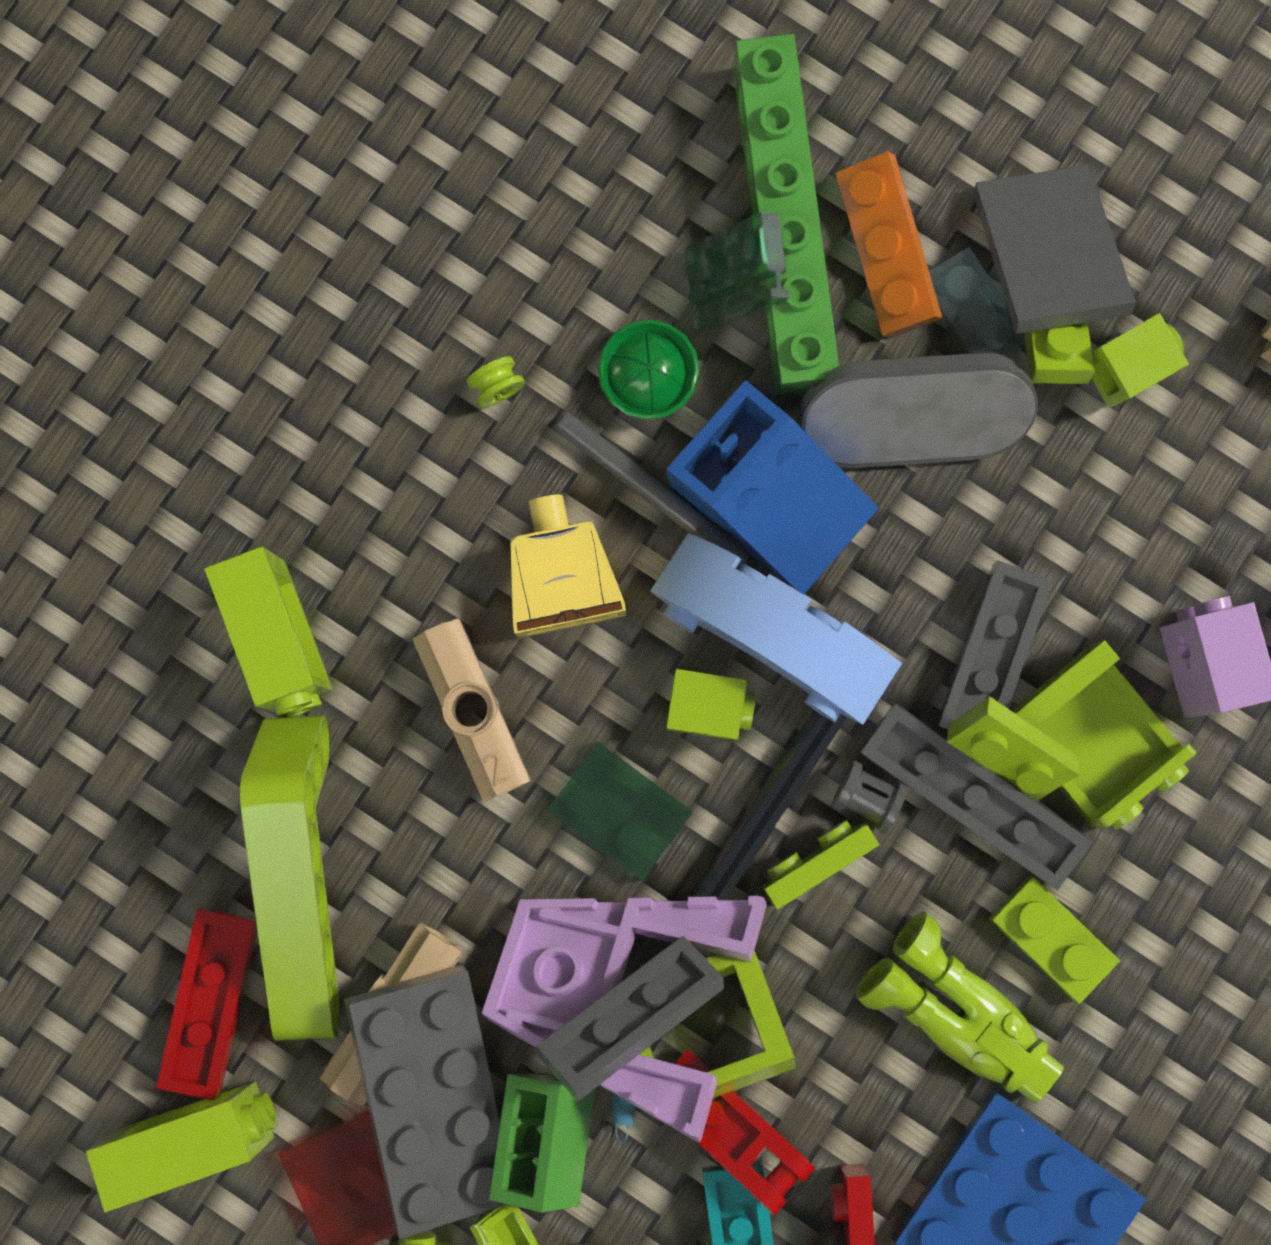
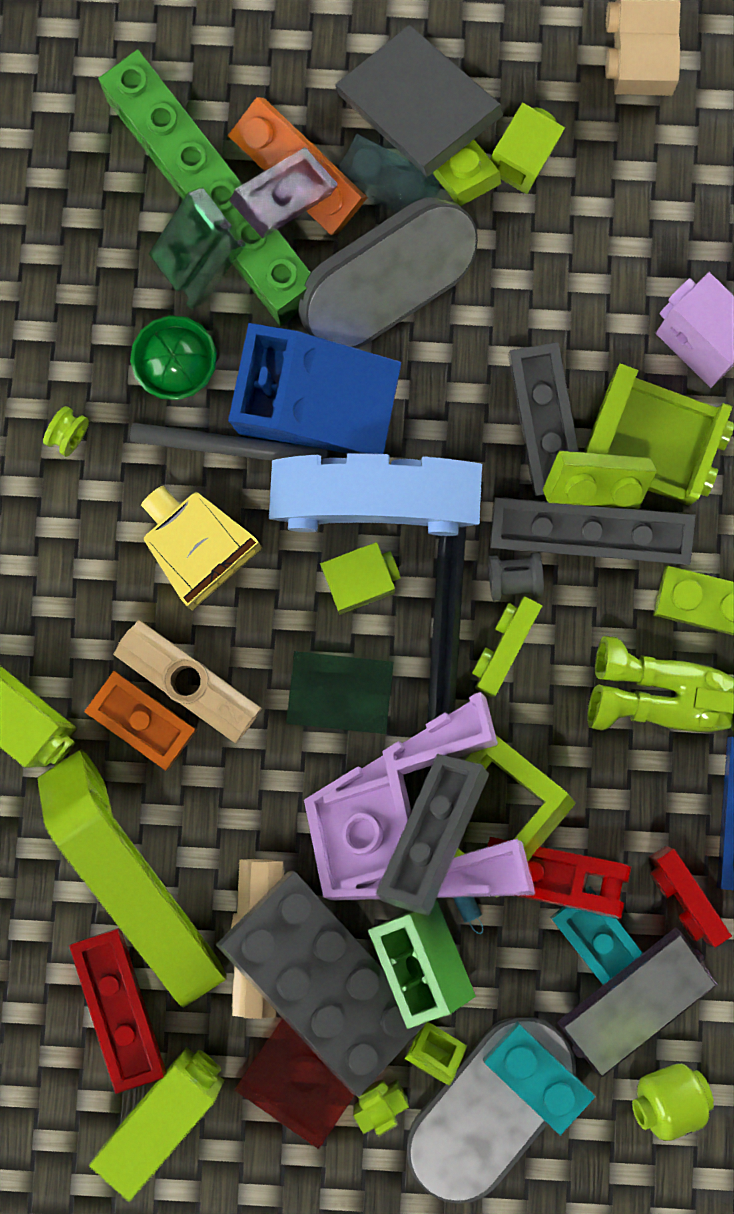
camera: 25 degrees left, 0 degrees up
none -> orange plate [84,671,197,771]
none -> clear purple plate [229,147,338,239]

